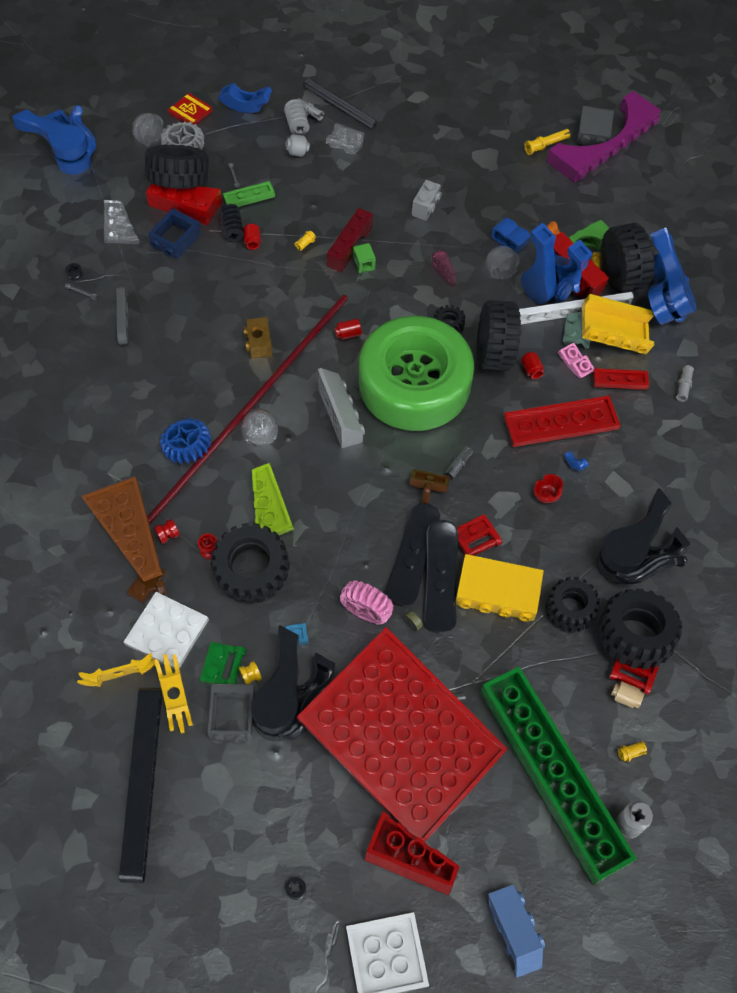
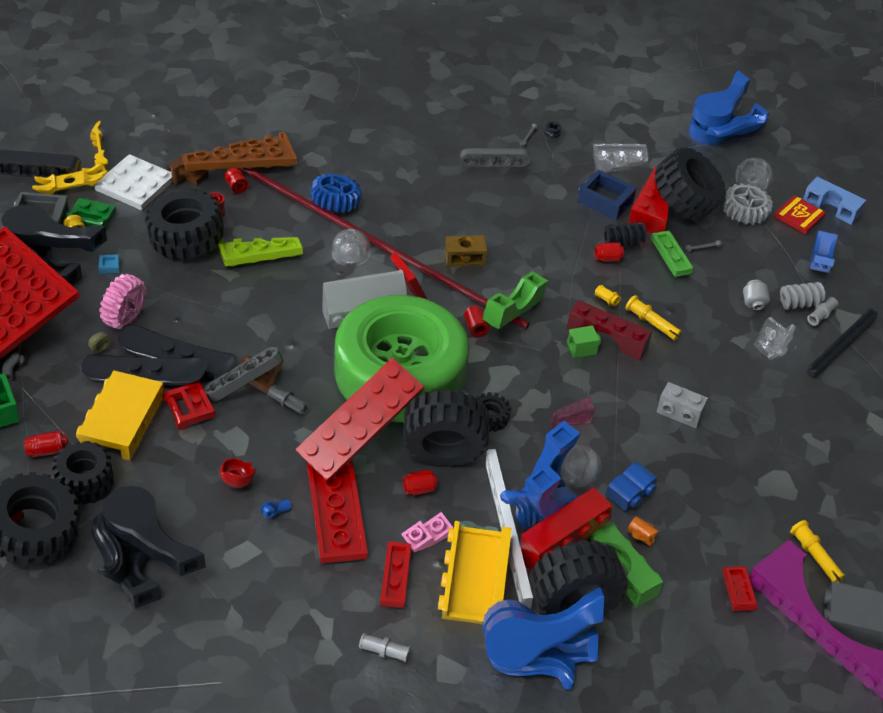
camera: 90 degrees right, 15 degrees down
none -> red head [24,430,68,458]
none -> dark grey beam [204,347,283,402]
none -> plate [295,357,424,482]
none -> red tile [390,252,427,299]
none -> bright green arch [482,271,548,329]
none -> yellow pin [625,295,682,341]
none -> red plate [722,566,758,611]
none -> medium blue arch [803,177,866,225]

